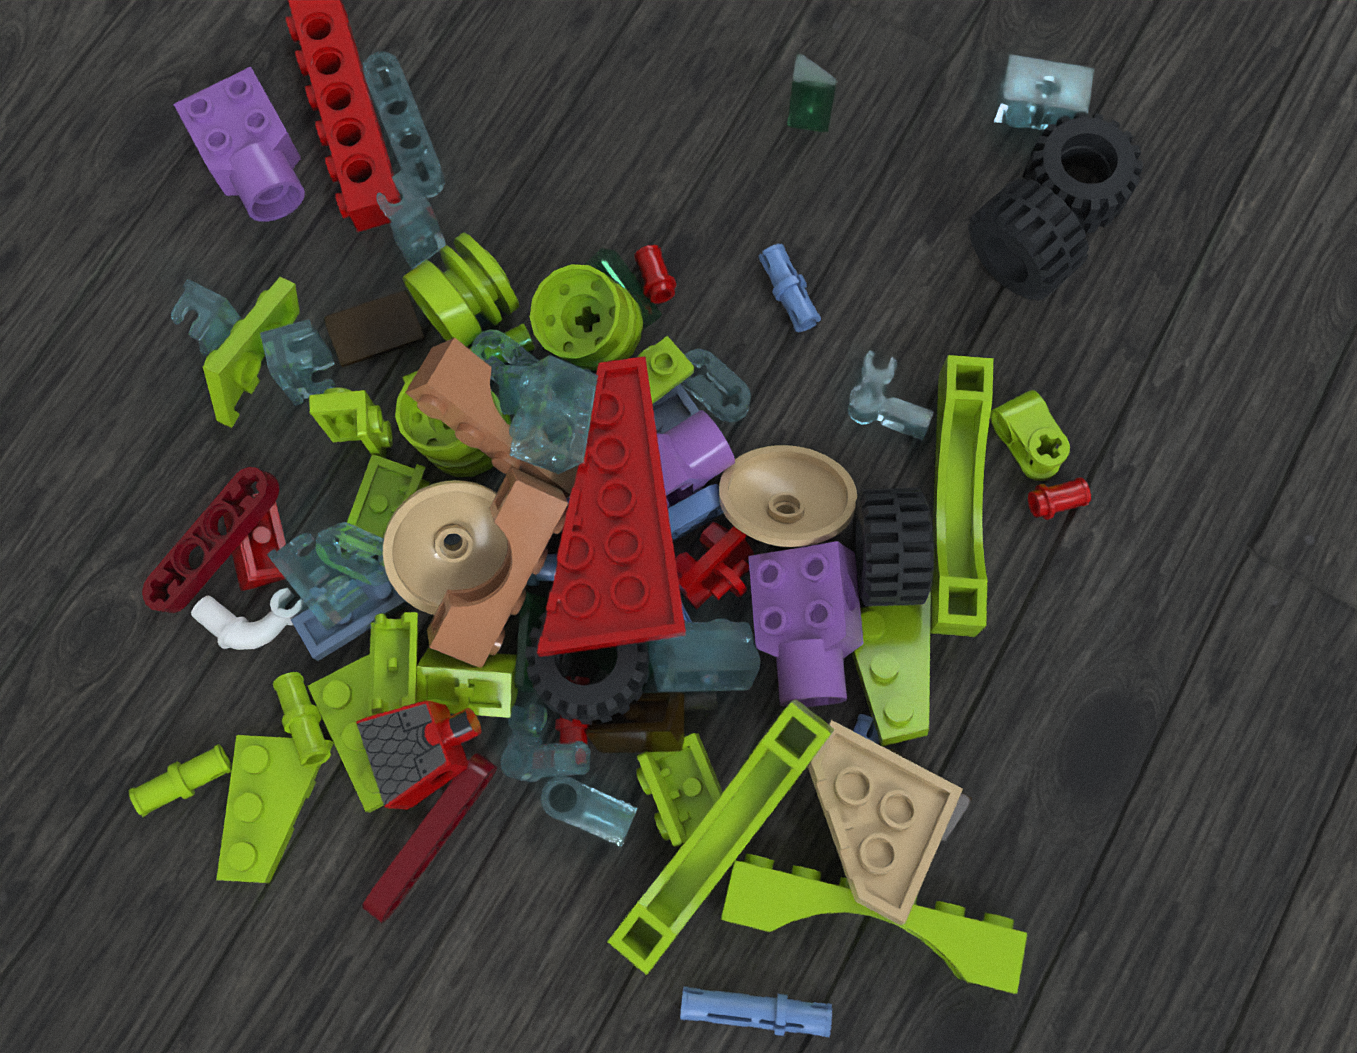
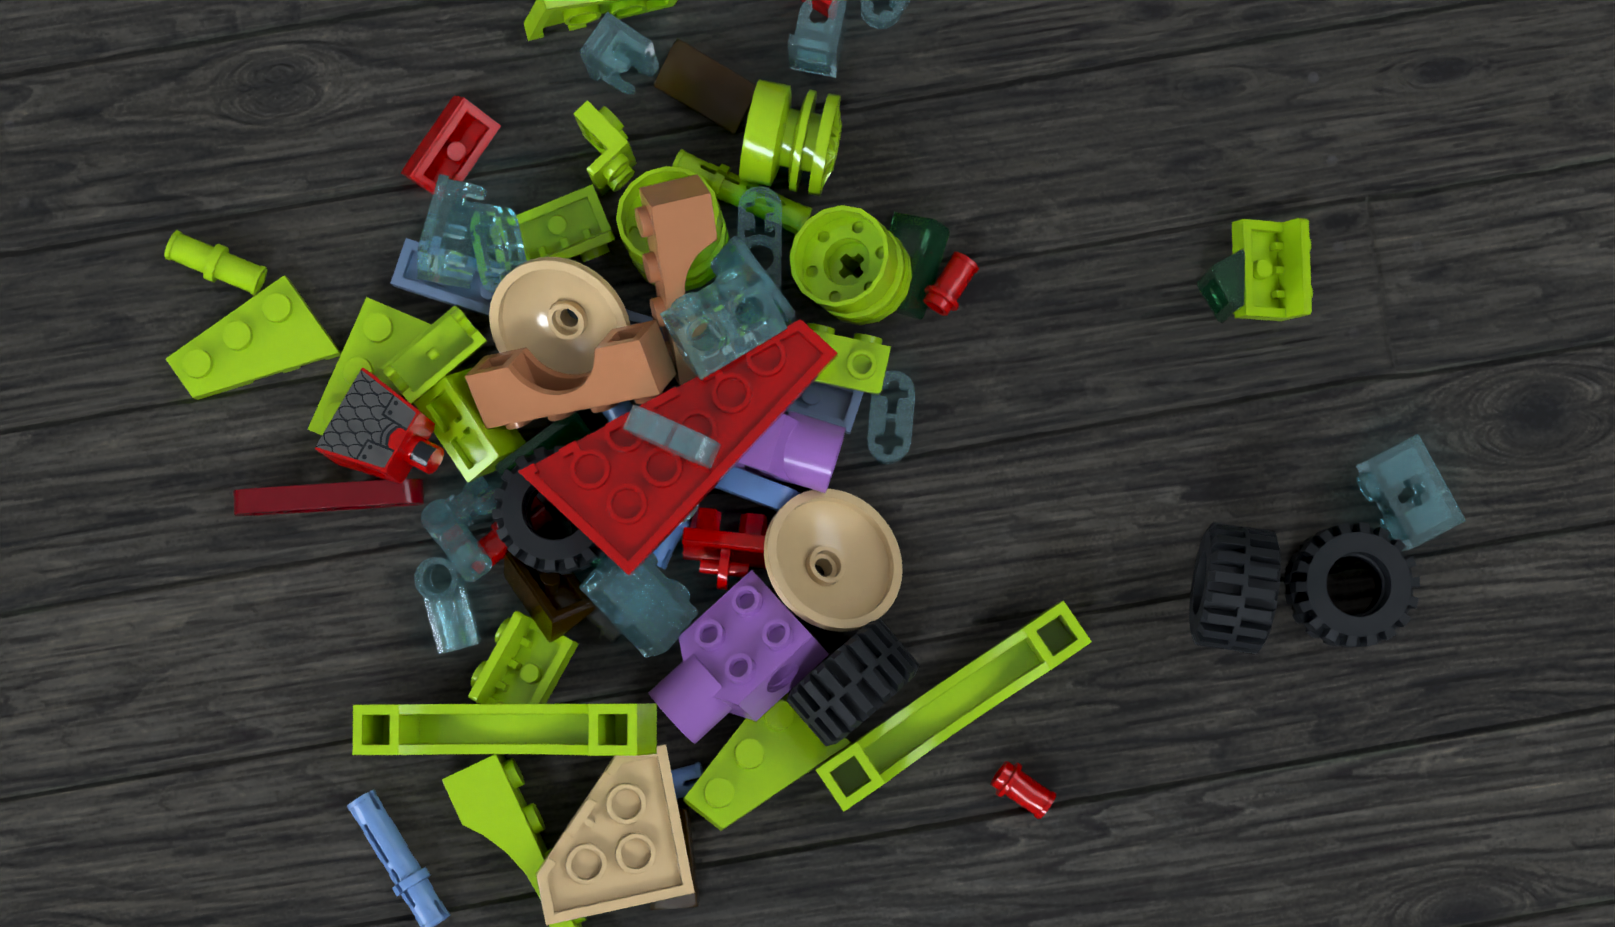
camera: 55 degrees right, 10 degrees up
dark red beam [142,467,280,613] -> none
white piece [191,588,308,650] -> none
lime pin [273,672,331,768] -> none
medium blue pin [759,244,821,332] -> none
clear light blue bar [847,350,934,440] -> none
lime piece [990,390,1070,481] -> none
none -> clear light blue beam [622,405,721,469]
none -> lime bracket [1232,218,1313,321]

